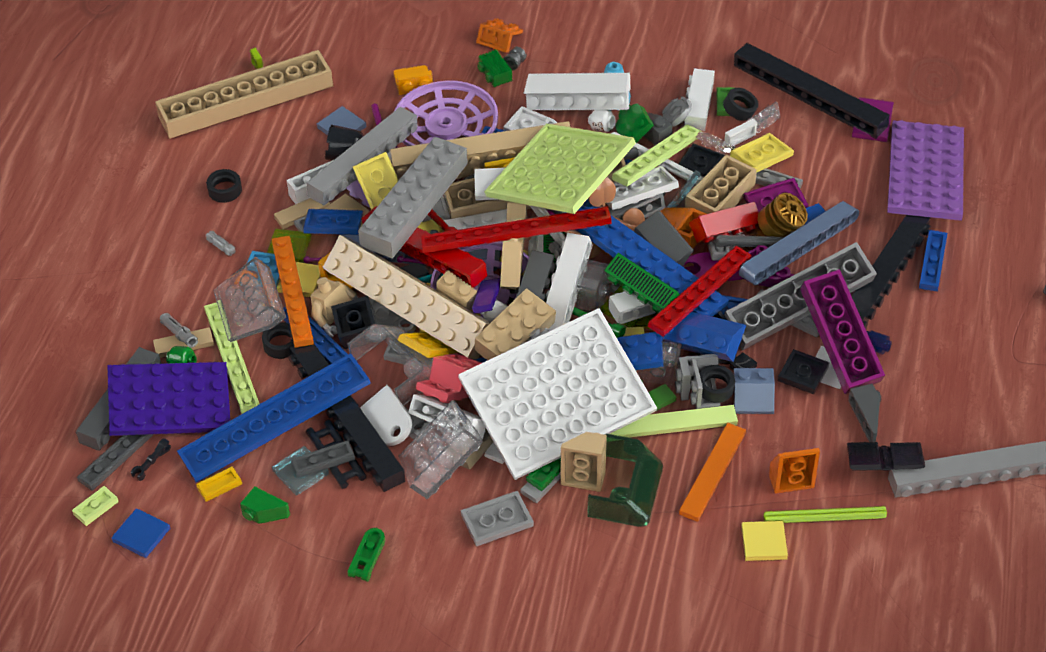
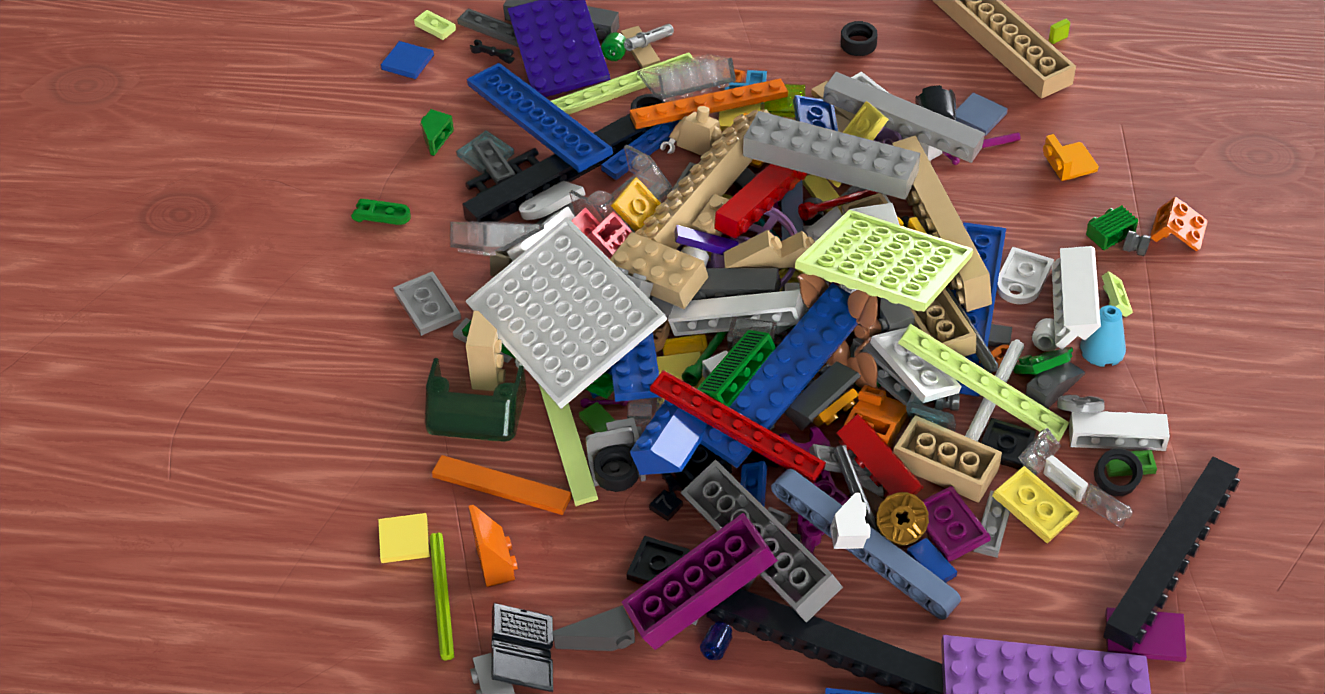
camera: 85 degrees right, 0 degrees up
yellow tile [196,467,242,502] -> none
light grey axle [206,231,236,256] -> none
black brick [331,296,381,349] -> none
lavender dish [394,81,498,146] -> none
red plate [421,206,612,253] -> none
sand blue slope [733,368,775,414] -> none
none -> white slope [830,493,870,549]

